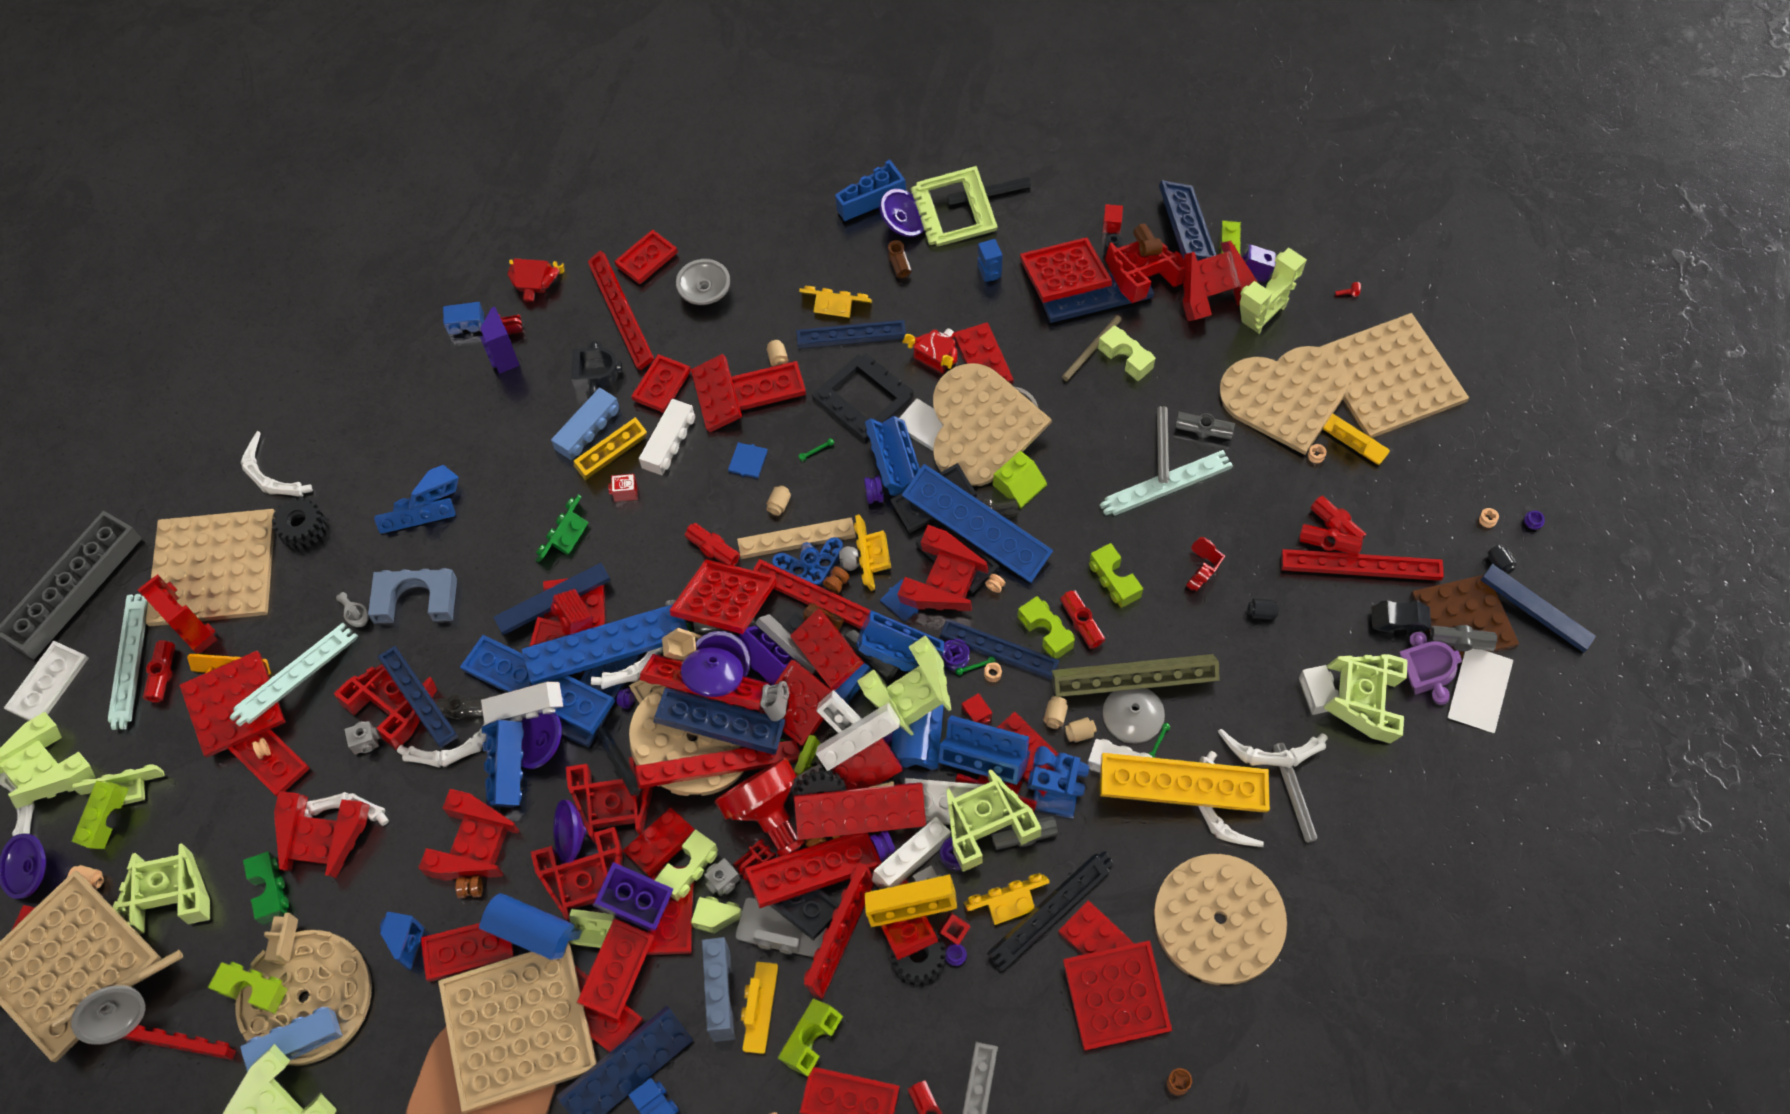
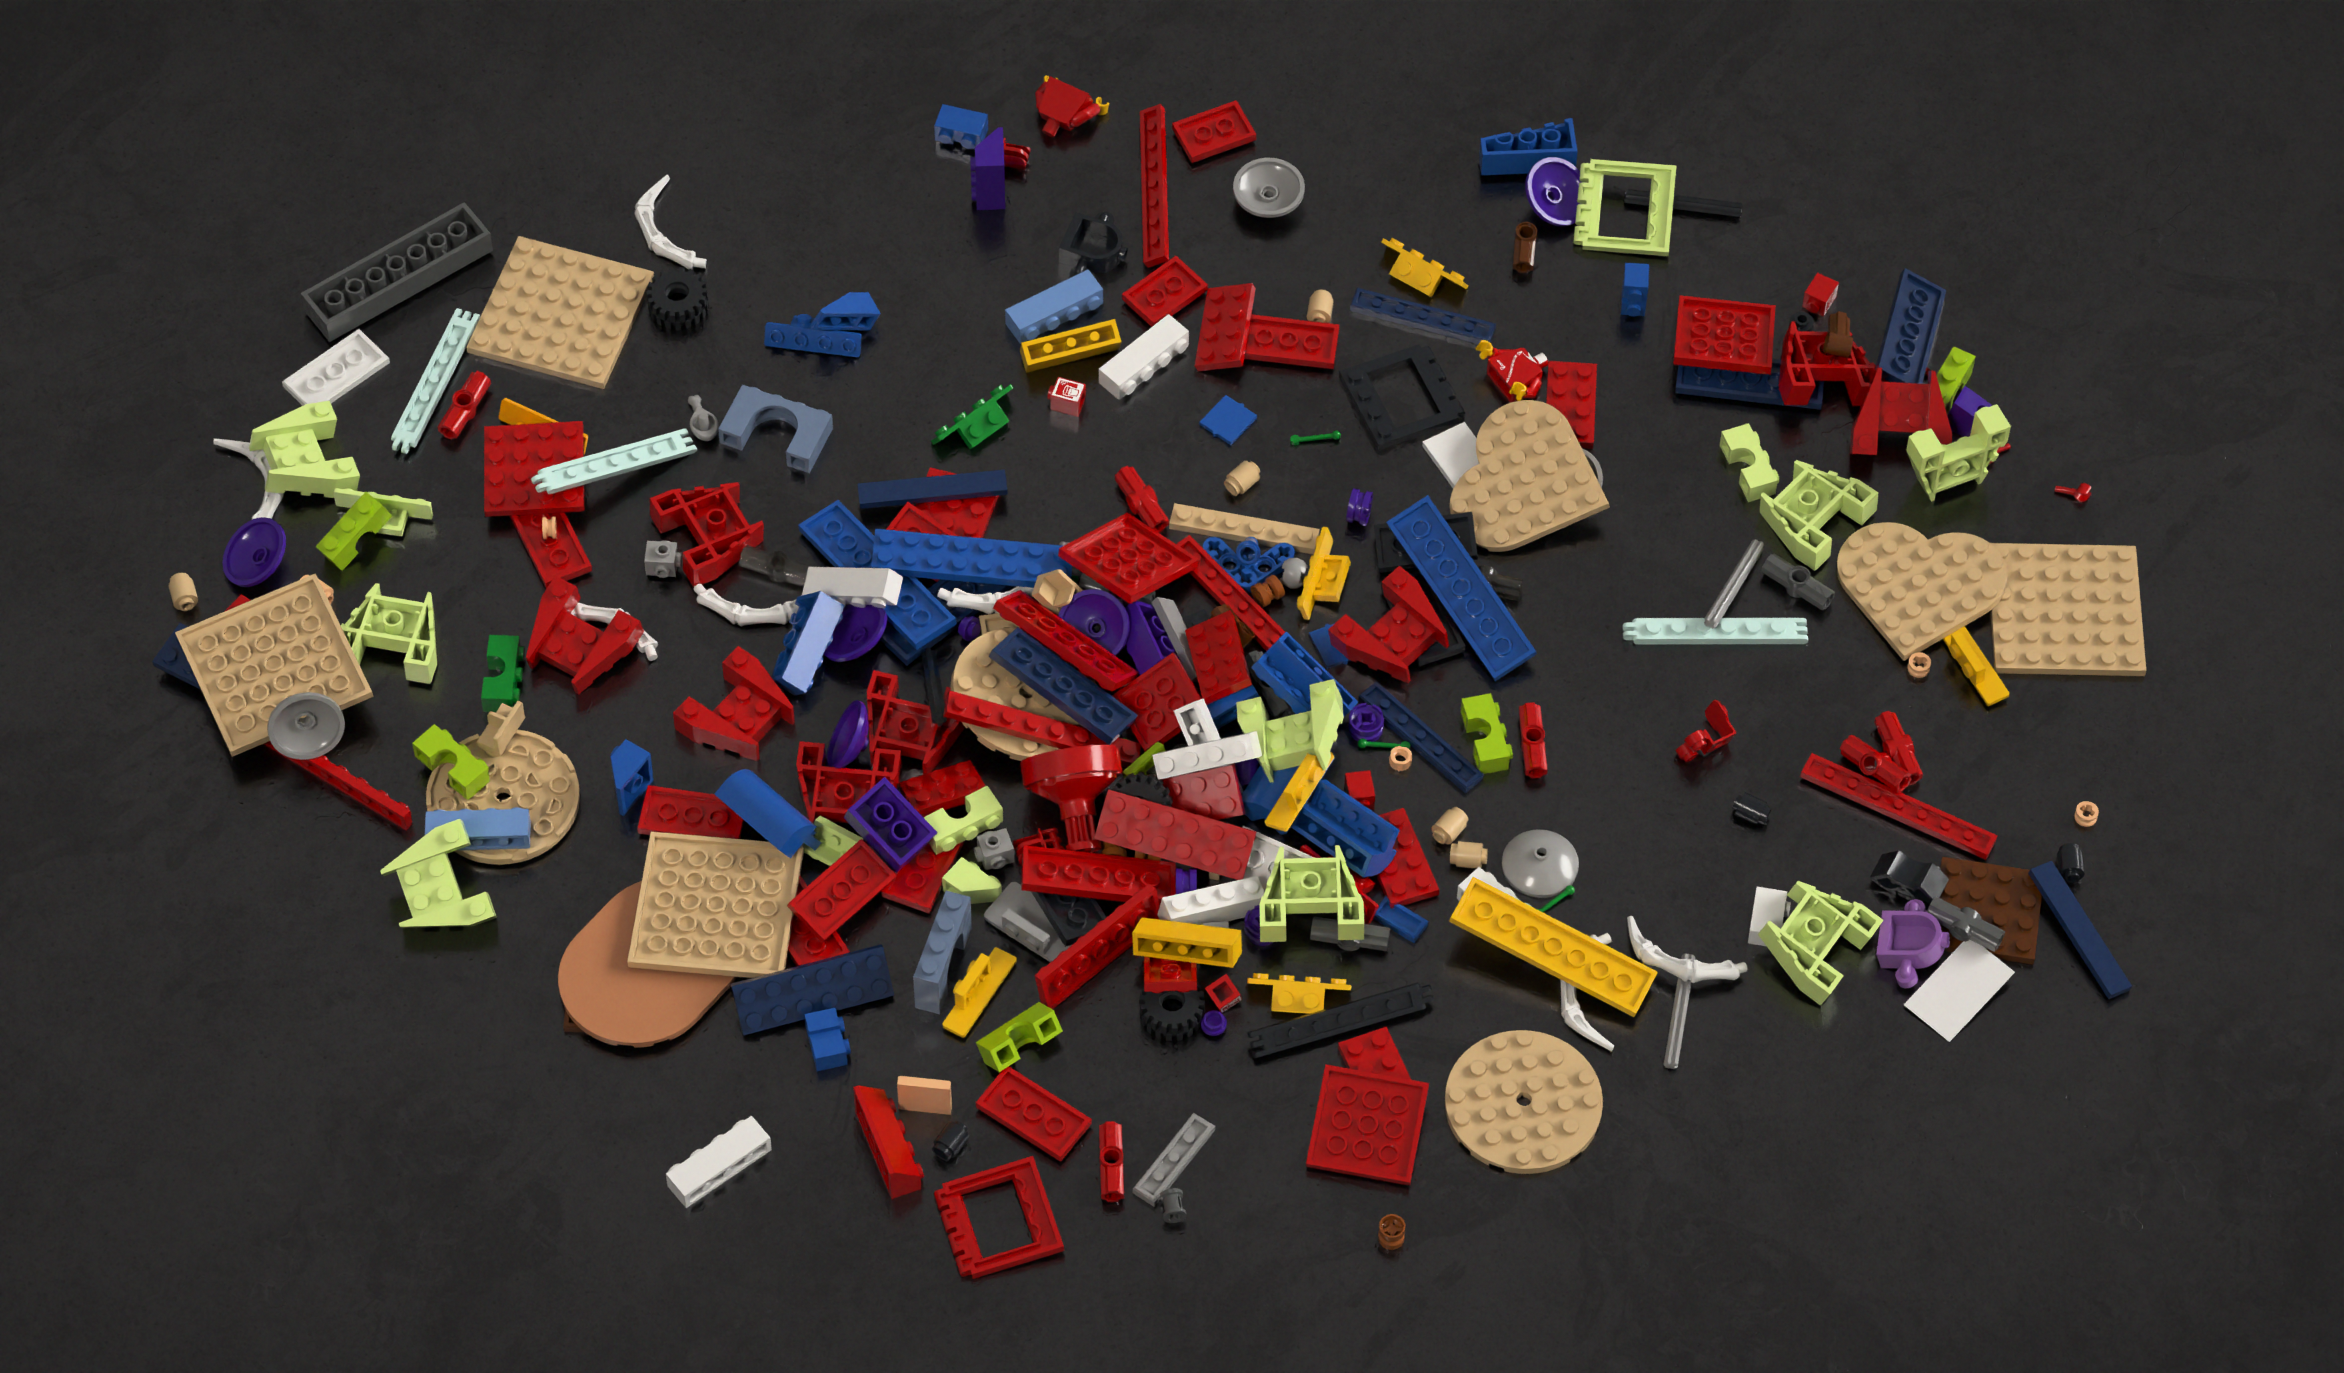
camera: 20 degrees right, 5 degrees down
tan piece [51,950,183,1028] -> none
red wedge [138,574,218,654] -> none
dark blue tile [377,646,458,748] -> none
dark orange wheel [456,875,483,899] -> none
red brick [551,589,593,635] -> none
dark purple dish [681,648,743,697] -> none
light grey piece [760,681,789,721] -> none
blue brick [865,416,920,496] -> none
light nougat bush [985,574,1005,593] -> none
lime slope [993,451,1047,509] -> none
blue hips [1027,746,1090,798] -> none
olive brick [1051,654,1220,697] -> none
dark tan piece [1062,316,1121,381] -> none
lime arch [1089,543,1143,608] -> none
dark purple plate [1524,510,1545,530] -> none
none -> yellow bracket [1265,752,1334,832]
none -> yellowish green wedge [1760,460,1878,571]

